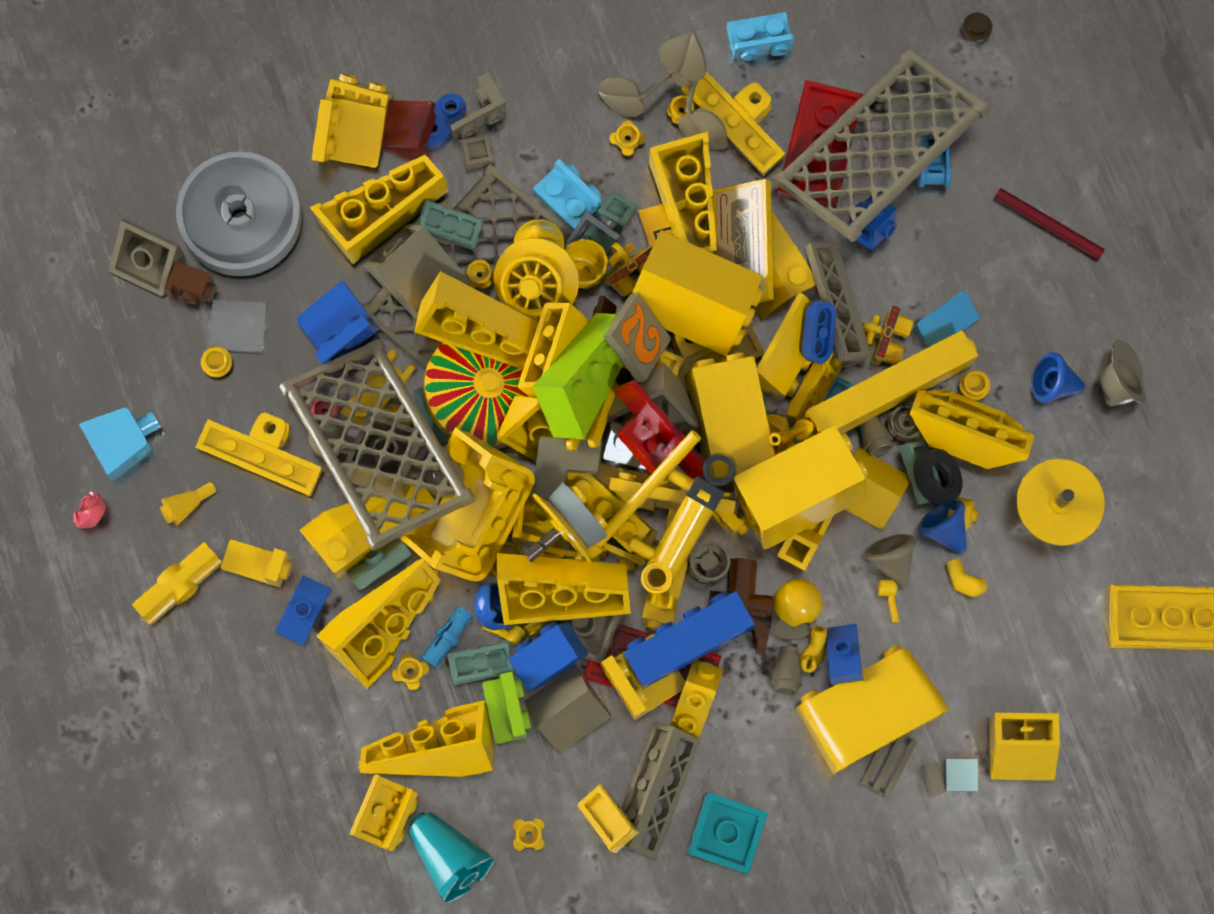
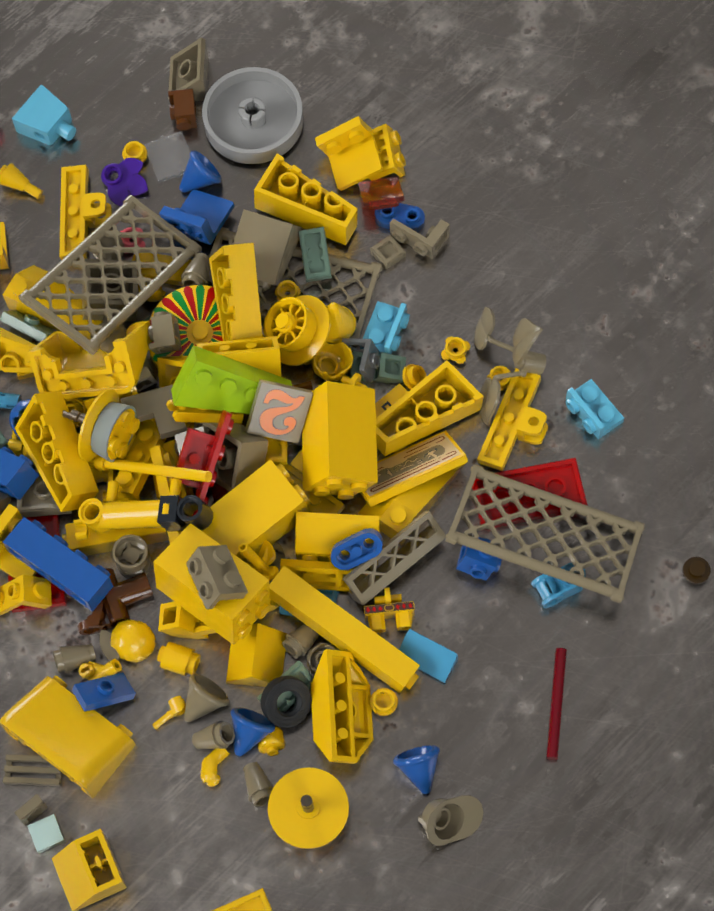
camera: 75 degrees right, 10 degrees down
none -> dark purple plate [101,158,148,207]
none -> dark tan brick [148,311,182,354]
none -> yellow brick [157,641,201,676]
none -> blue hat [179,150,222,193]
none -> dark tan cone [181,253,209,287]
none -> dark tan bracket [186,545,248,609]
none -> dark tan cone [192,721,235,749]
none -> dark tan cone [243,762,274,807]
none -> yellow plate [402,364,427,390]

